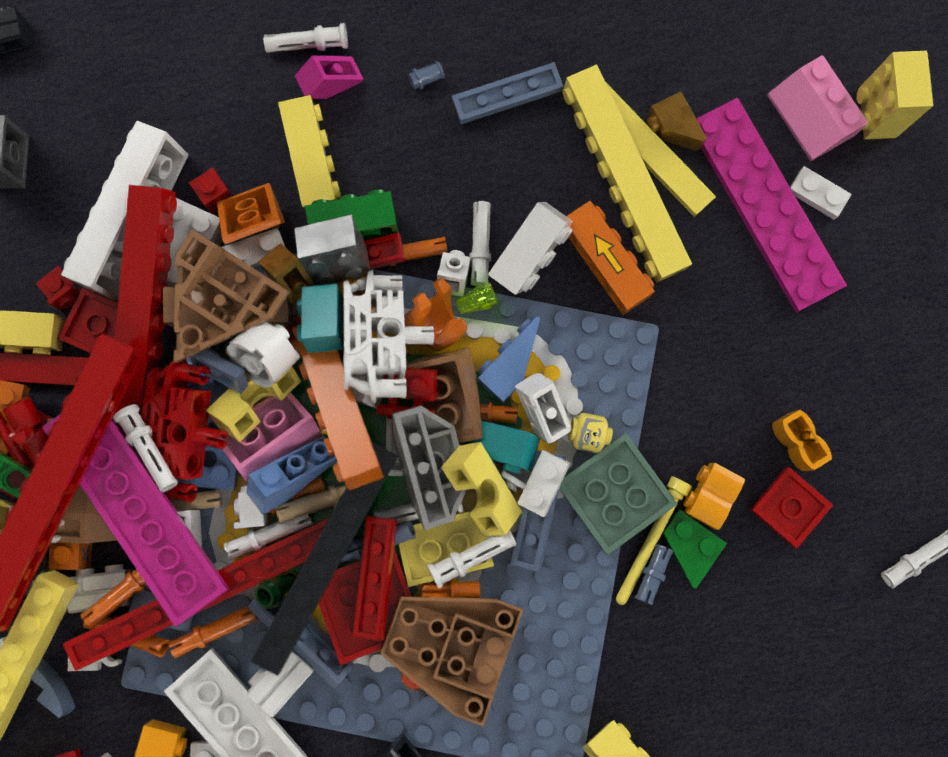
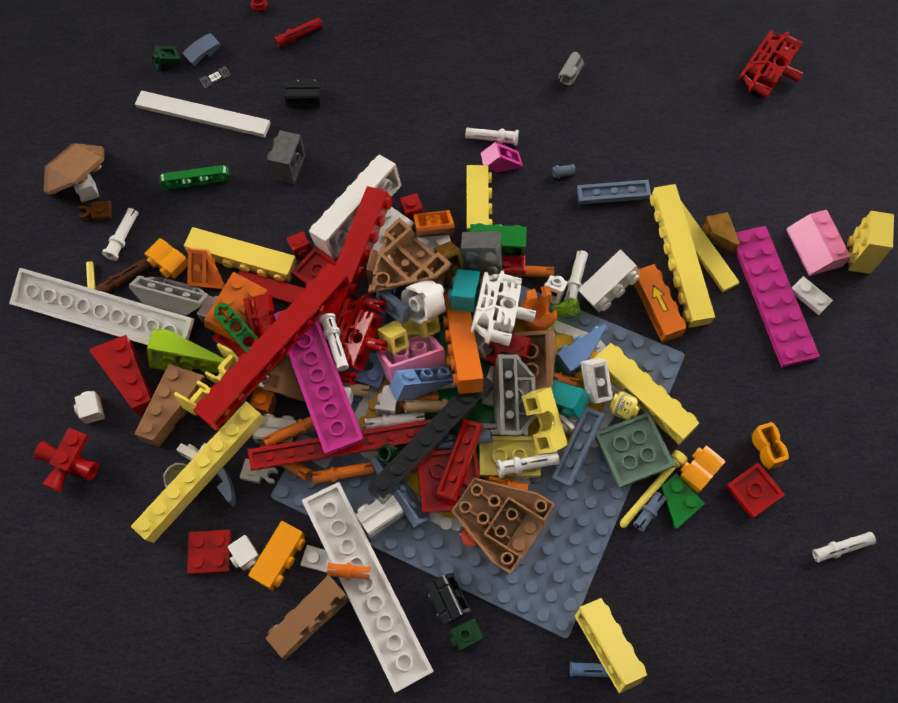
camera: 20 degrees right, 15 degrees down
white plate [517,450,571,517] -> none
none -> light yellow brick [595,343,699,445]

